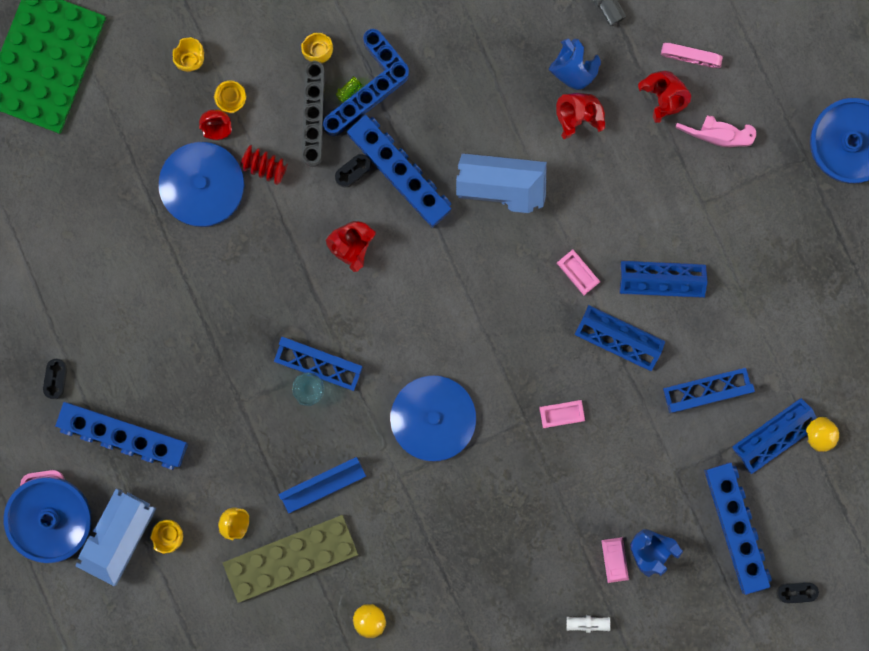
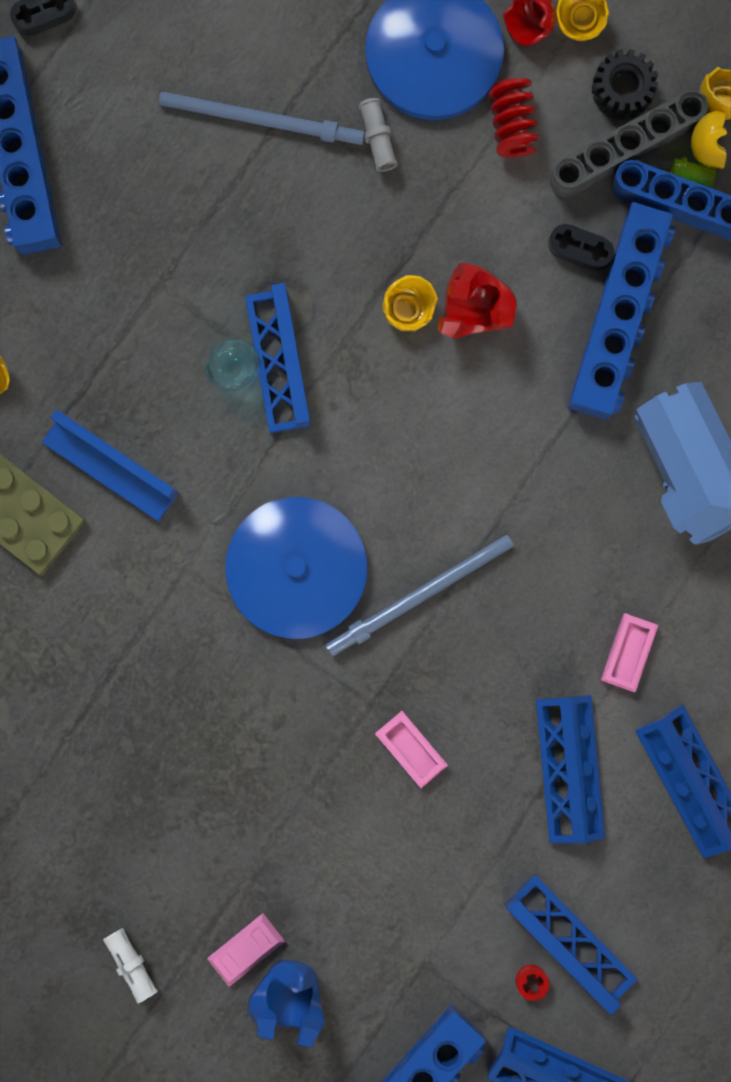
camera: 65 degrees right, 0 degrees up
none -> sand blue bar [159,91,365,145]
none -> sand blue bar [325,534,514,656]
none -> light grey pin [359,98,398,172]
none -> yellow hair [382,275,438,332]
none -> red bush [515,964,549,1001]
none -> black tyre [592,49,658,120]
none -> yellow hair [691,111,727,170]

